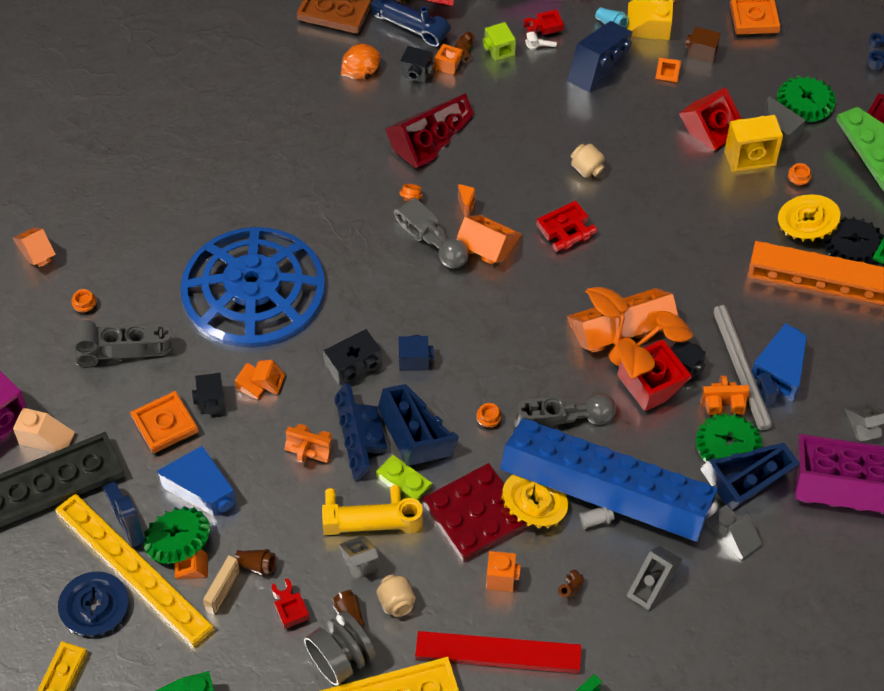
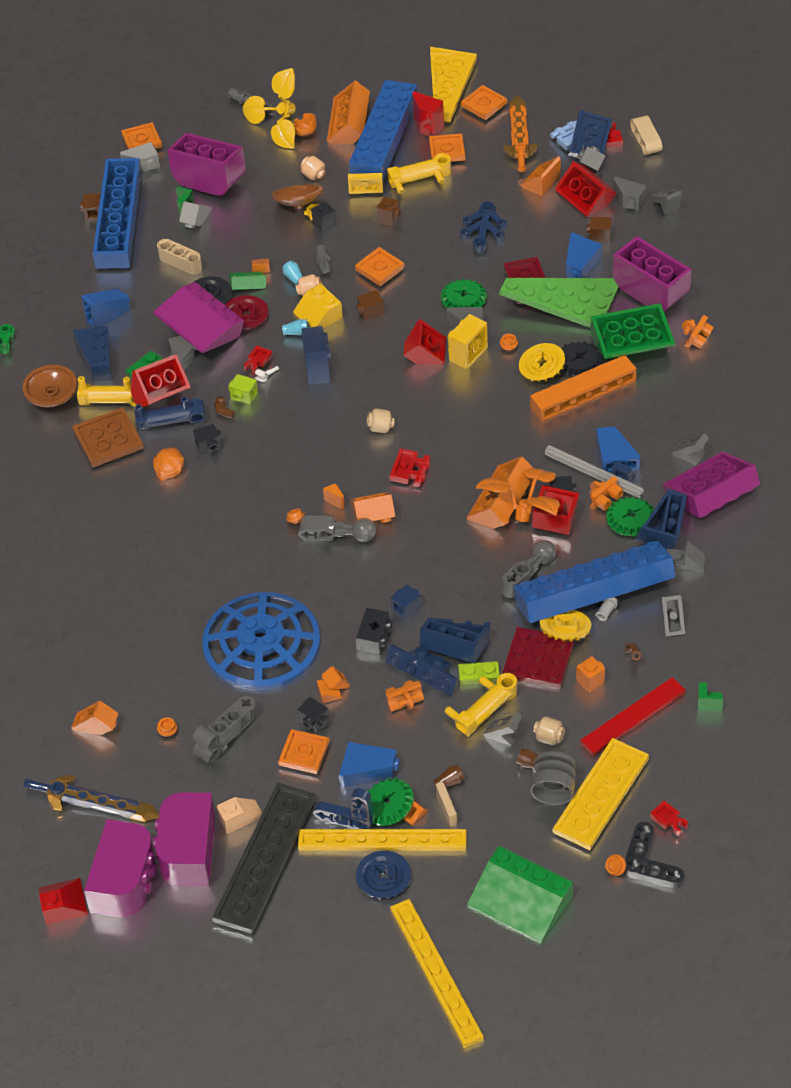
camera: 40 degrees left, 5 degrees down
red plate [271,578,310,629] -> none
dark red wedge [385,93,474,168] -> none
orange slope [434,44,463,75] -> none
orange plate [476,403,502,427] -> none
orange slope [655,57,681,83] -> none

